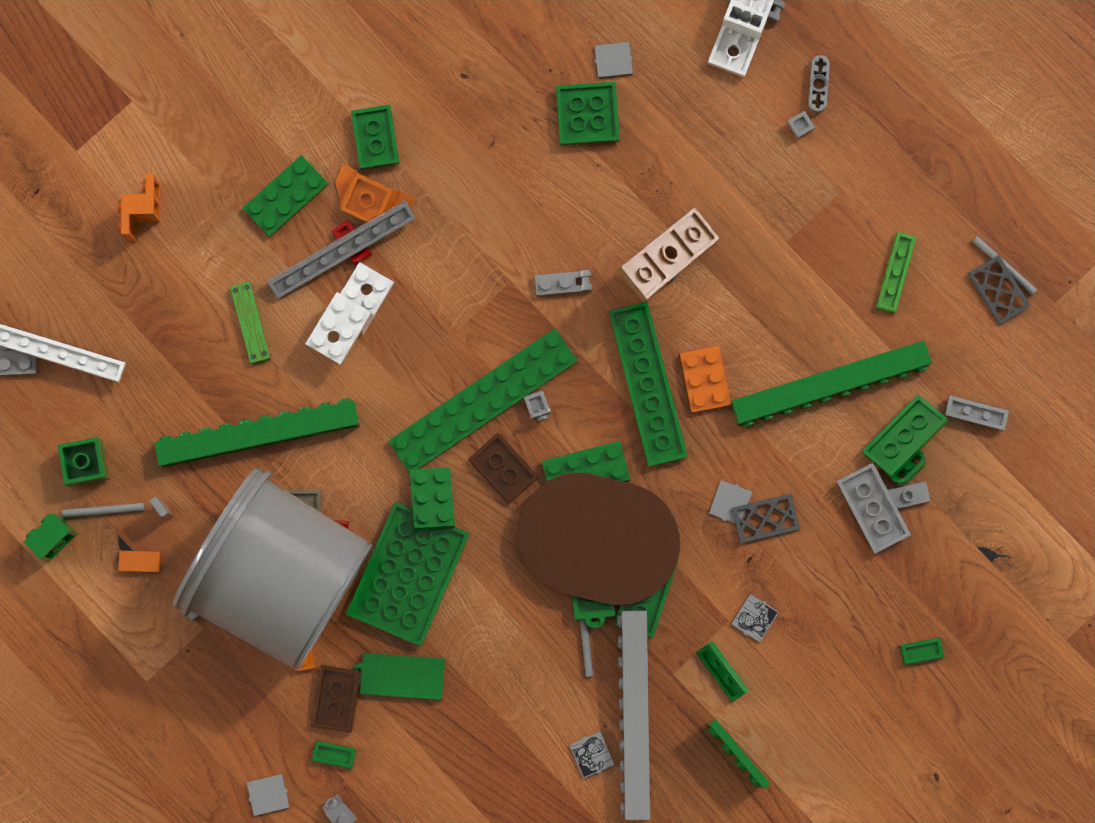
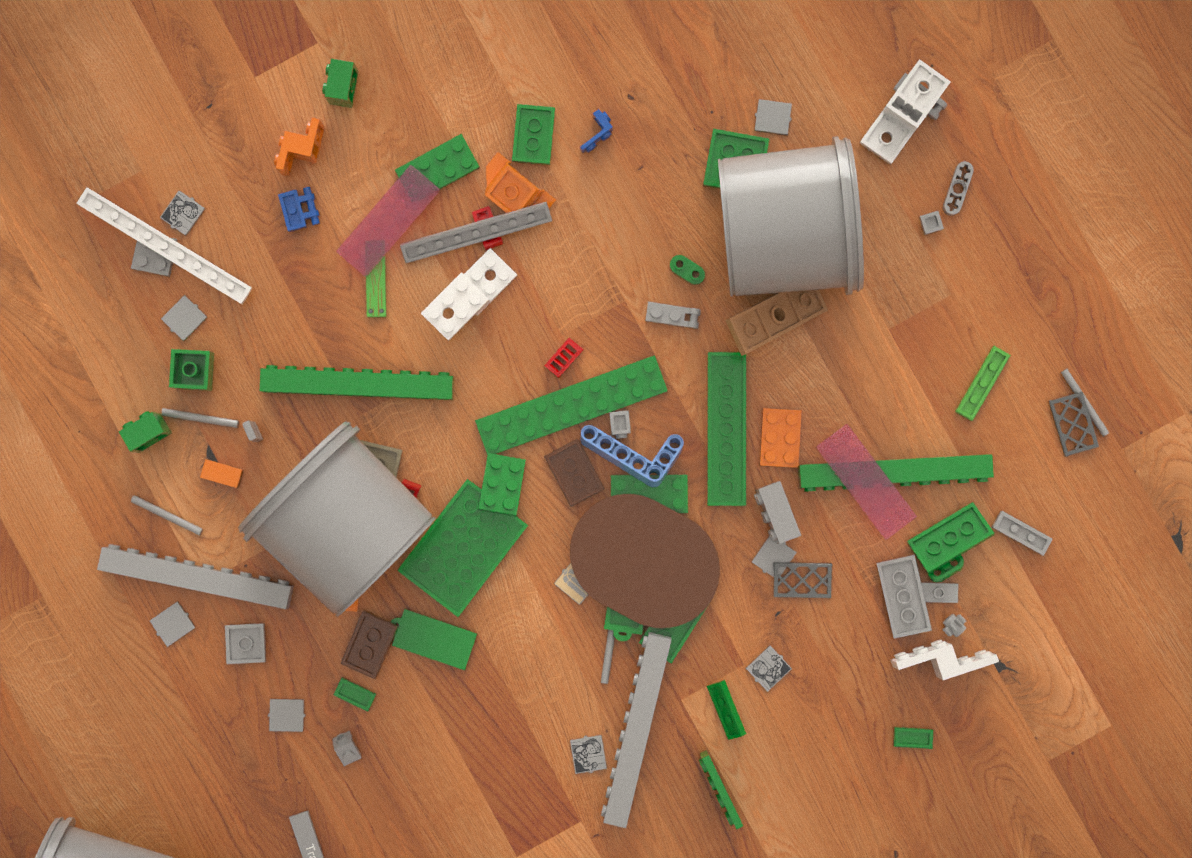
camera: 15 degrees right, 5 degrees up
none -> light grey brick [97,544,294,609]
none -> light grey bar [131,495,203,536]
none -> light grey piece [150,602,196,647]
none -> piece [160,191,205,235]
none -> light grey piece [161,295,207,341]
none -> light grey plate [225,623,266,664]
none -> blue plate [278,187,320,232]
none -> green brick [322,59,359,108]
none -> clear pink plate [336,165,440,277]
none -> red slope [544,338,584,378]
none -> piece [554,563,588,605]
none -> blue bracket [580,109,613,153]
none -> medium blue beam [580,425,684,487]
none -> green plate [670,255,705,285]
none -> light grey piece [718,136,864,296]
none -> light grey brick [754,481,801,544]
none -> clear pink plate [816,424,917,540]
none -> white bracket [890,640,999,680]
none -> light grey gear [942,614,966,637]

